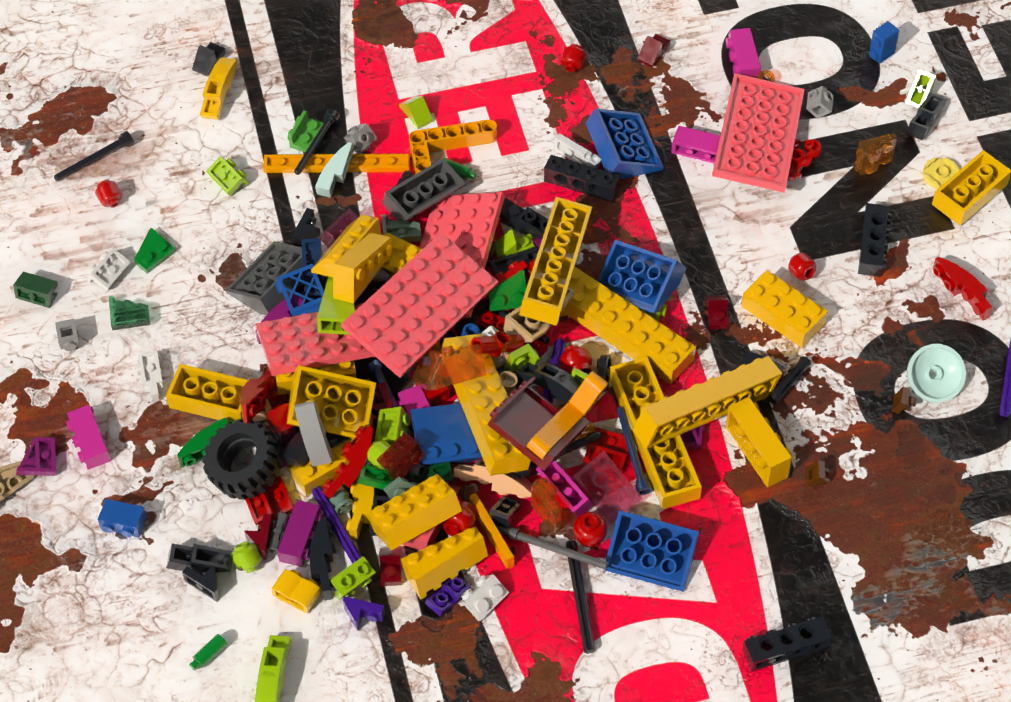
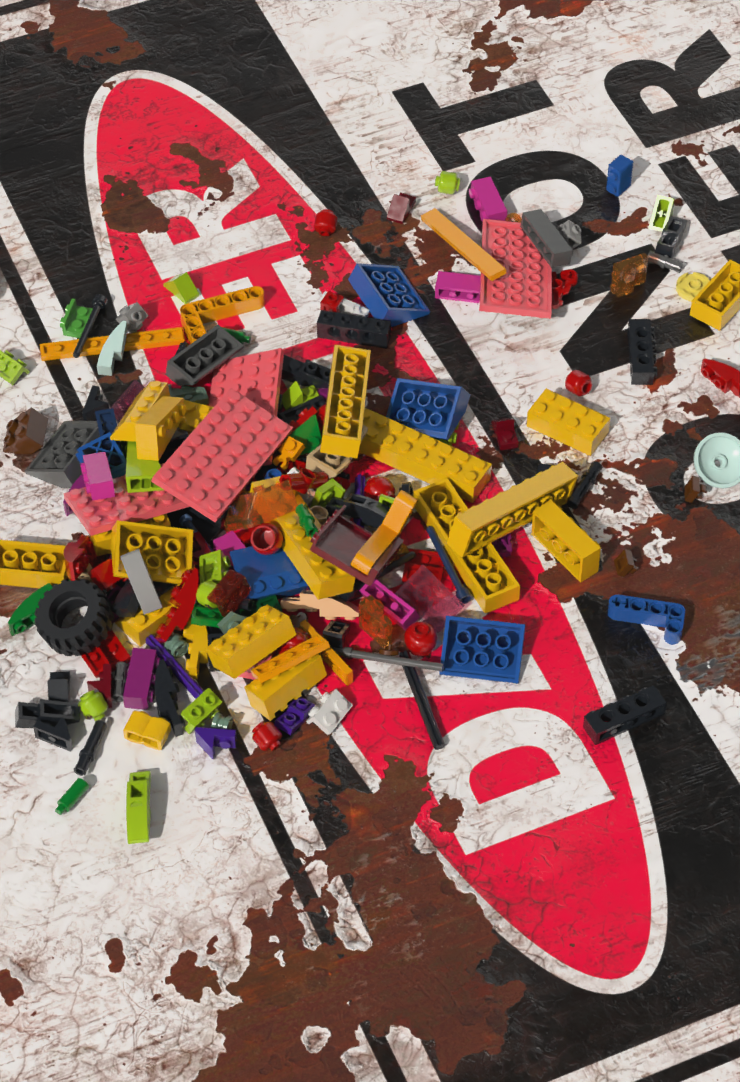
camera: 10 degrees left, 5 degrees down
dark red slope [379,547,402,587] -> none
none -> reddish brown slope [3,407,49,454]
none -> black slope [47,671,71,702]
none -> black pin [74,720,107,776]
none -> dark pink brick [80,452,115,501]
none -> sand green wheel [211,713,233,730]
none -> red piece [250,522,283,555]
none -> light orange tile [251,634,330,683]
none -> red head [252,721,282,751]
none -> light orange plate [273,436,305,470]
none -> green pin [295,504,318,538]
none -> red bracket [320,291,344,313]
none -> reddish brown piece [379,644,399,656]
none -> light orange tile [421,208,506,281]
none -> lime head [435,171,460,195]
none -> dark grey brick [520,209,573,268]
none -> blue beam [608,595,685,645]
none -> dark grey pin [646,250,683,273]

